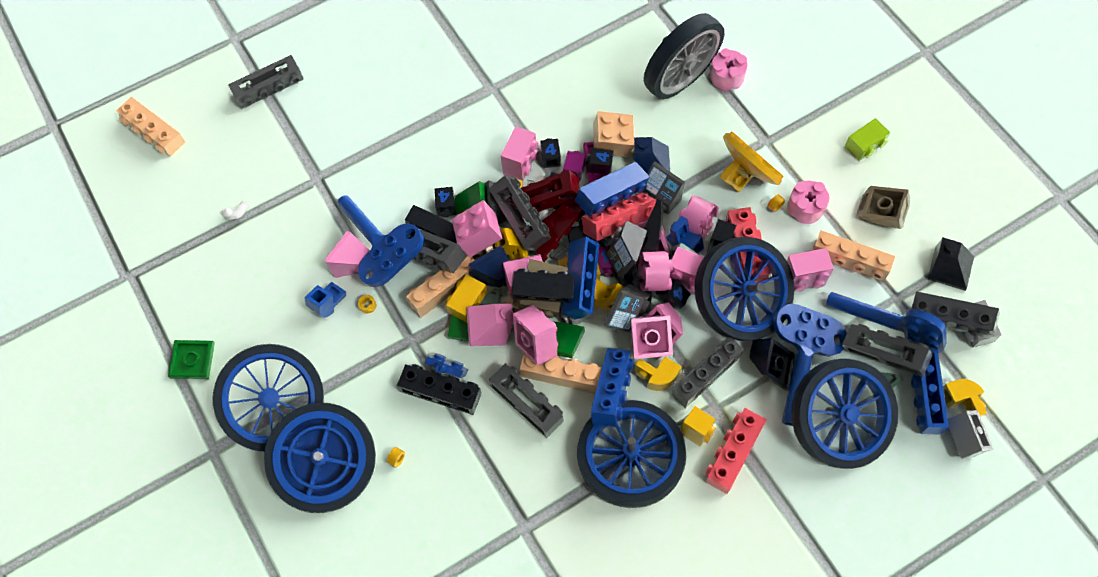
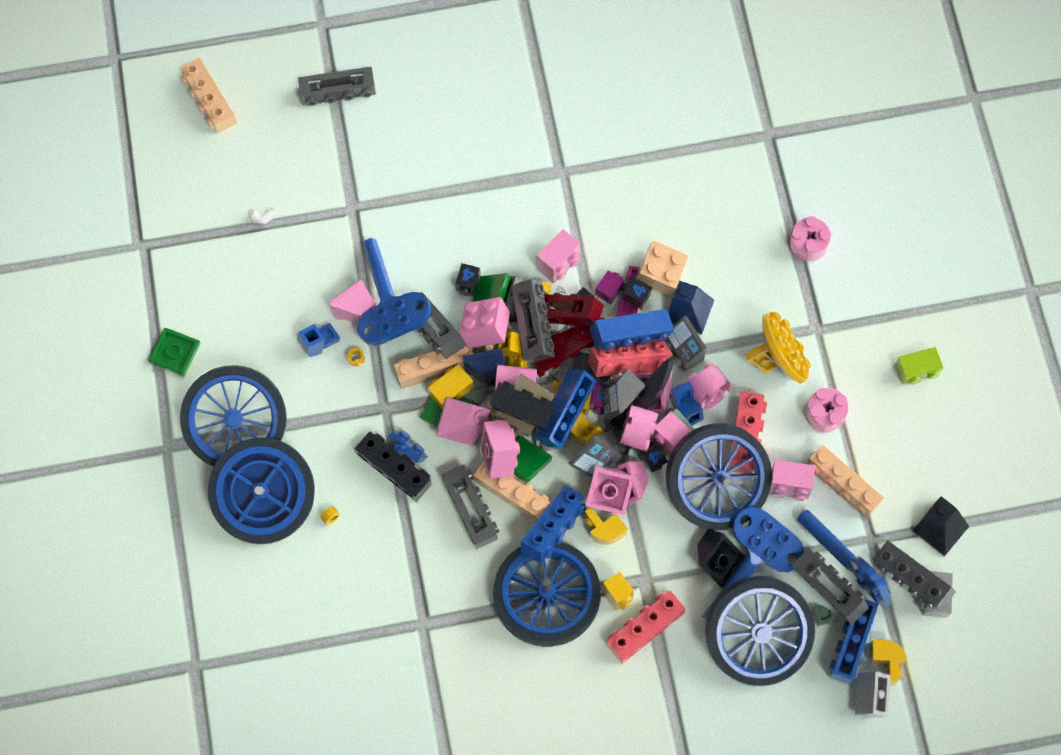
camera: 20 degrees right, 5 degrees up
black slope [405,205,457,243] -> none
black brick [540,138,561,168] -> none
wheel [643,13,725,99] -> none
dark grey brick [671,337,744,409] -> none
black brick [707,219,737,253] -> none
yellow axle [767,194,786,212] -> none
dark tan slope [857,186,910,229] -> none

